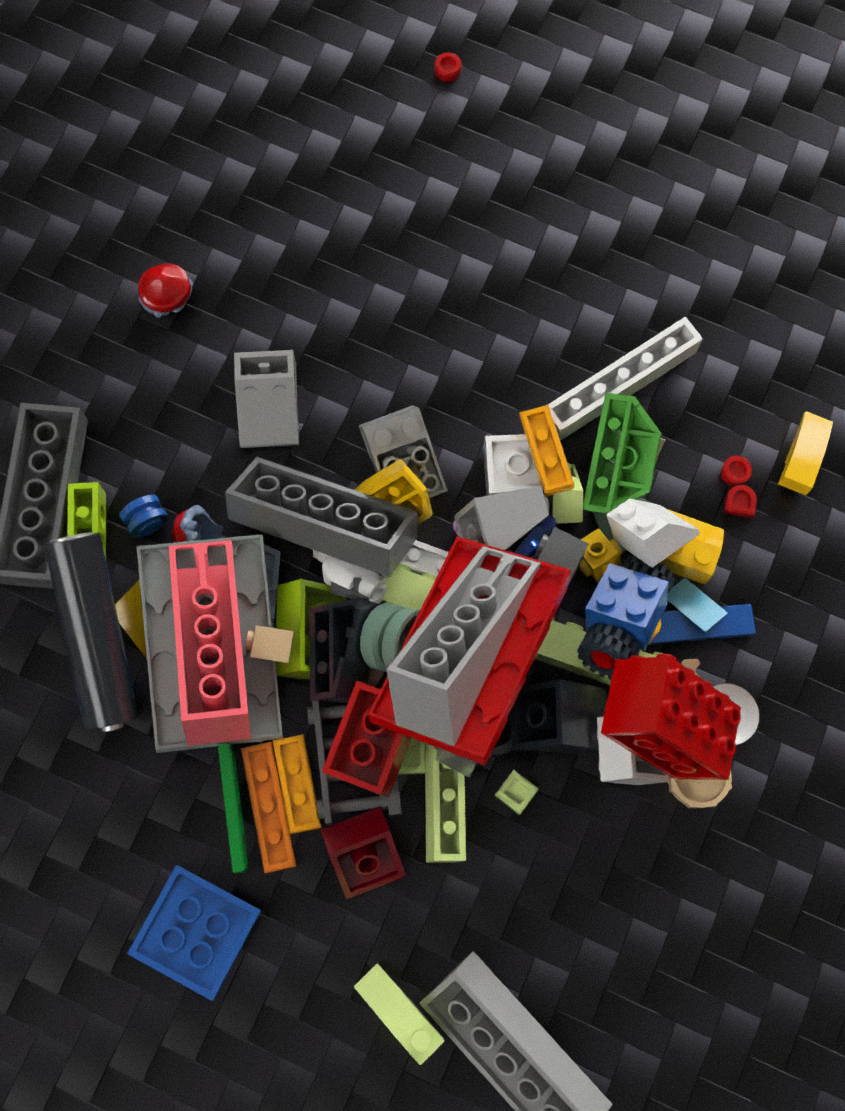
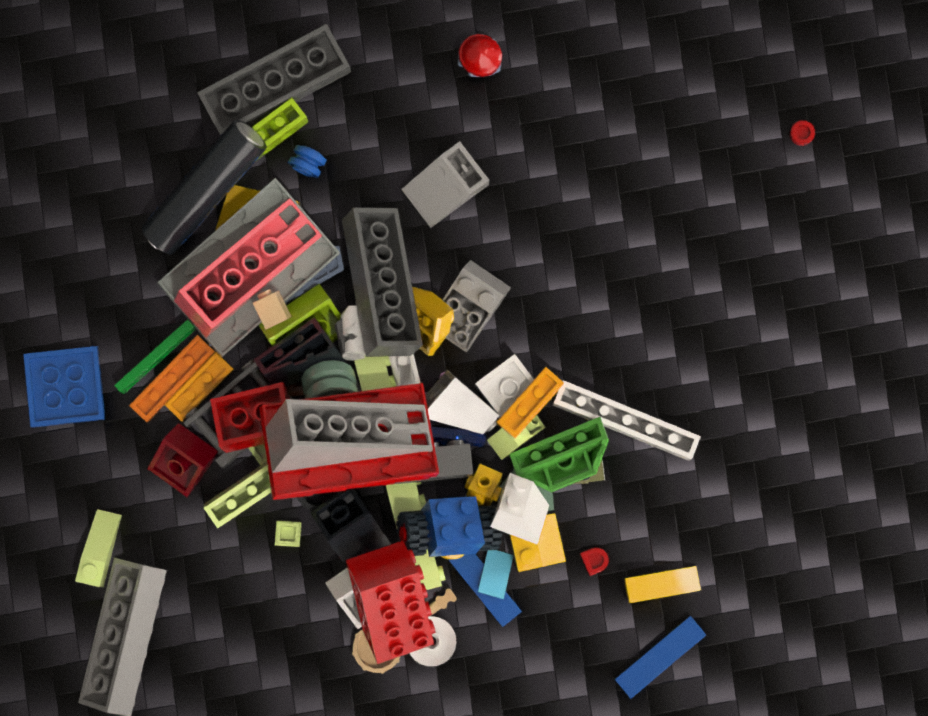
camera: 55 degrees right, 10 degrees up
sand blue hair [172,505,224,543] -> none
red tile [721,456,752,486] -> none

